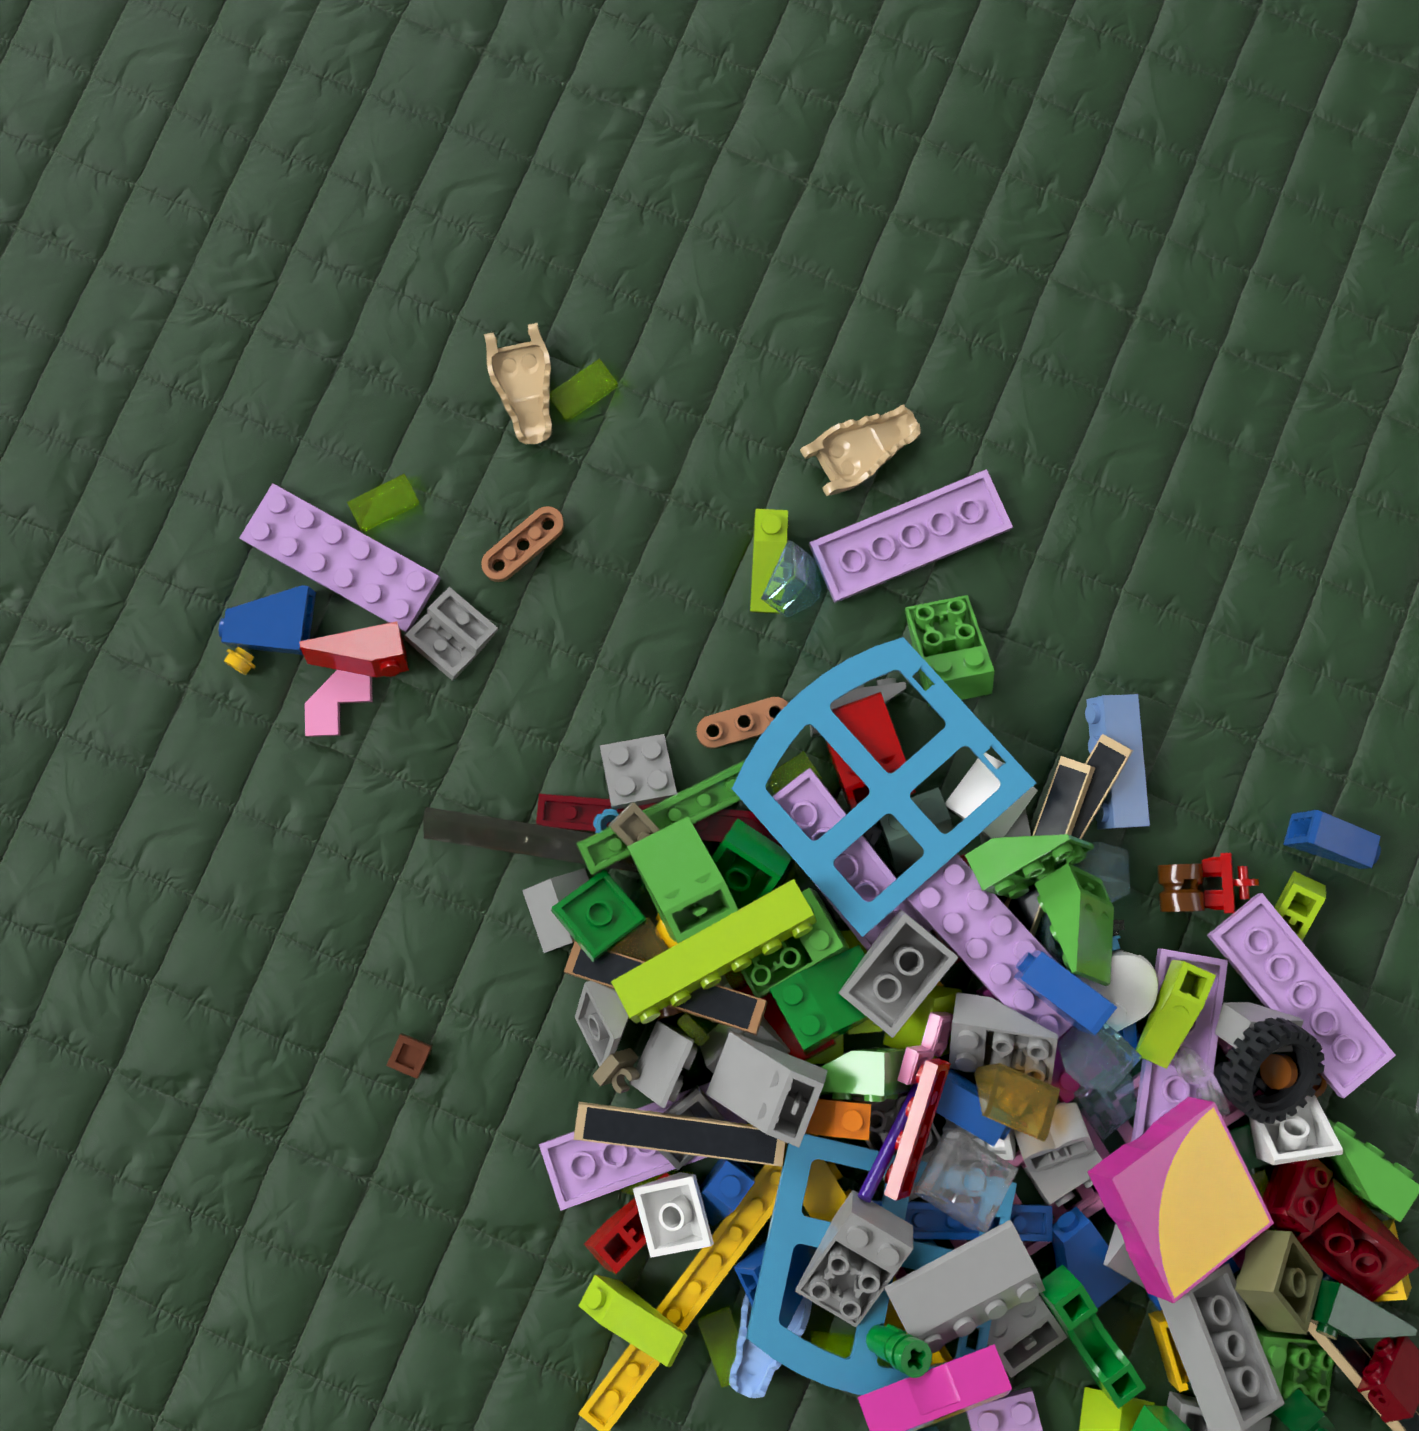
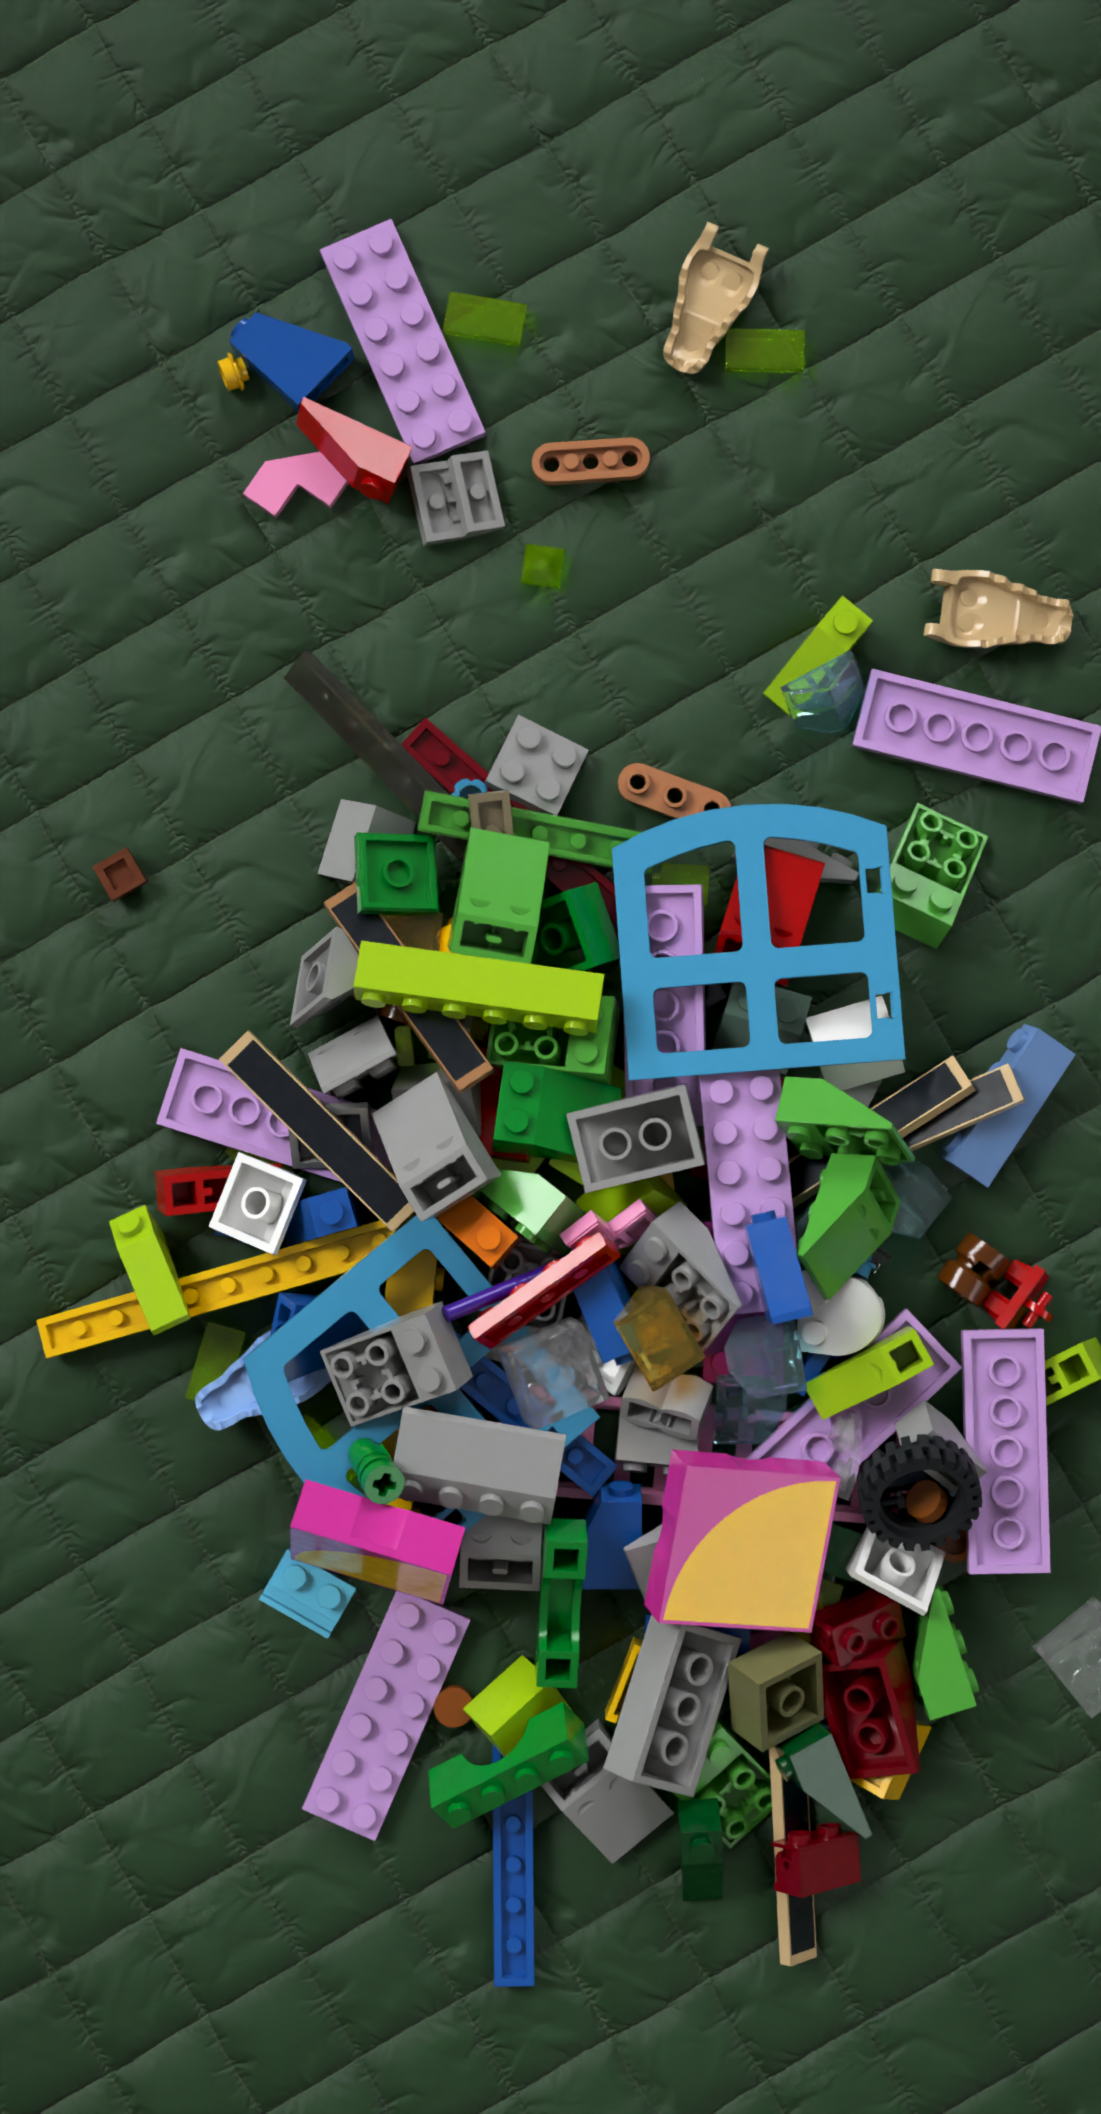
camera: 40 degrees right, 5 degrees up
dark tan tile [592,1048,640,1093] -> none
none -> clear neon green slope [521,543,565,589]

